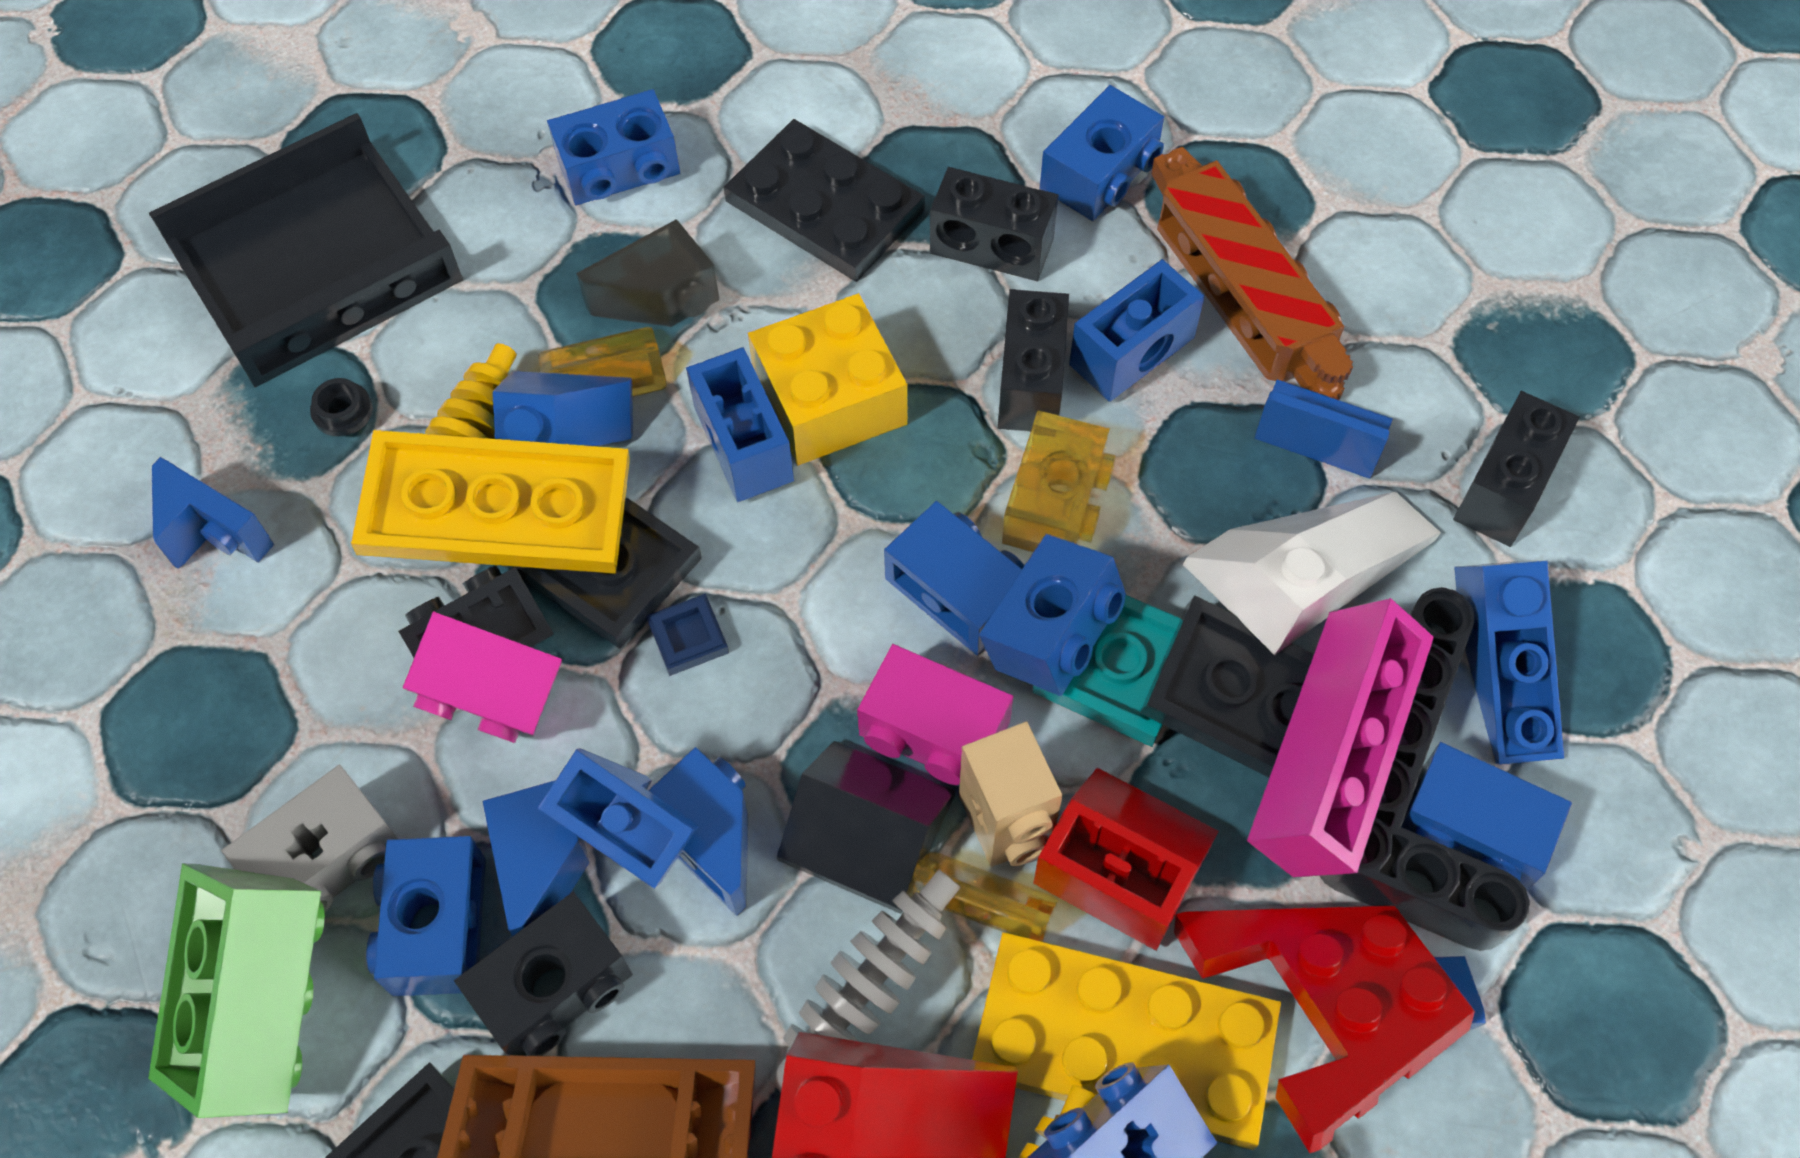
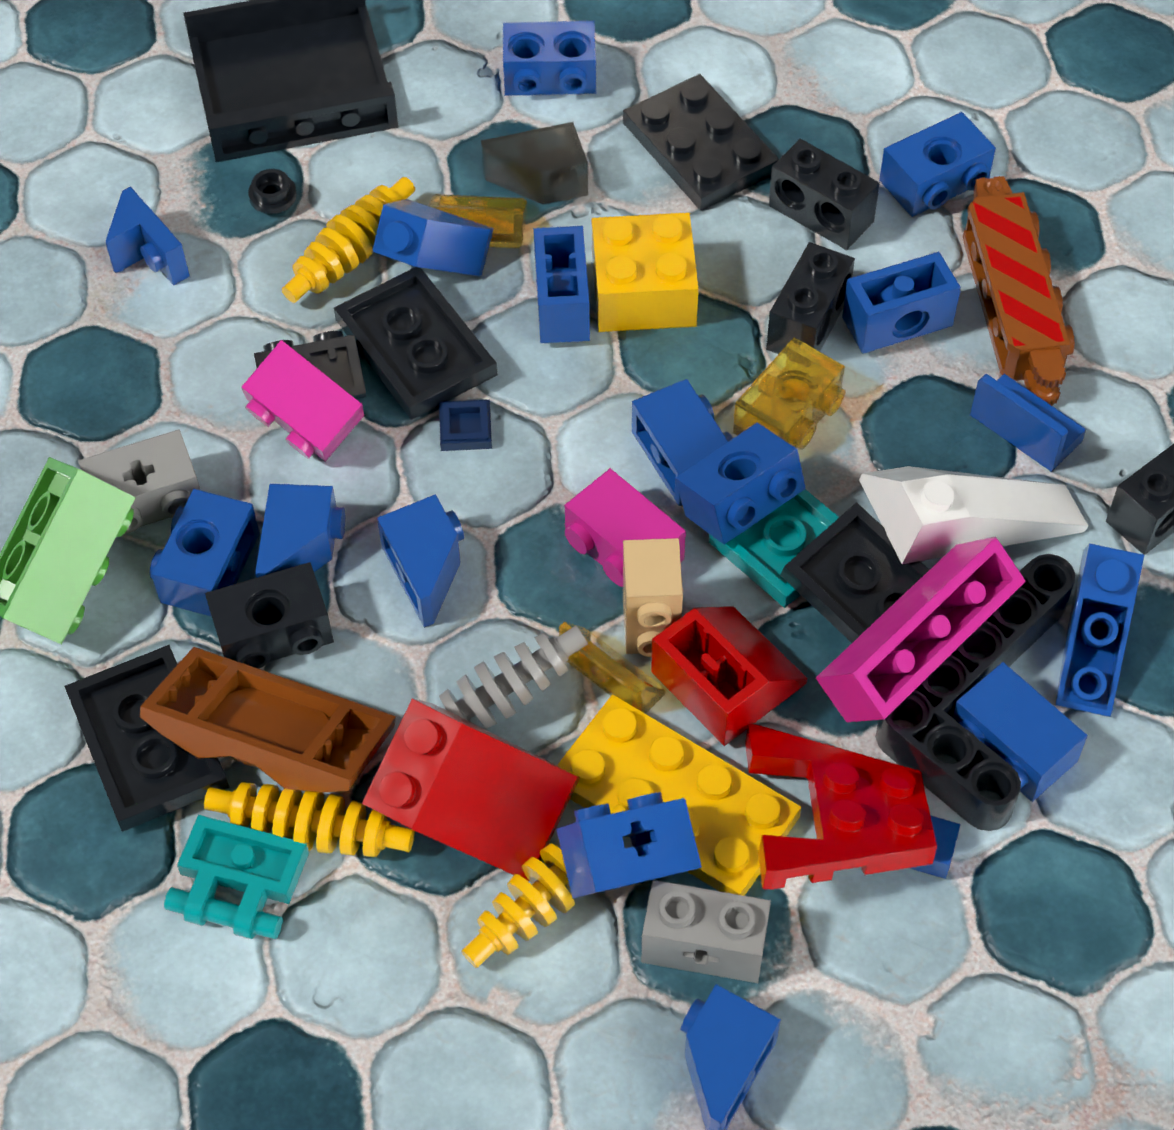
camera: 20 degrees right, 5 degrees down
yellow plate [351,430,630,574] -> none
blue slope [538,748,699,889] -> none
black slope [777,741,955,914] -> none

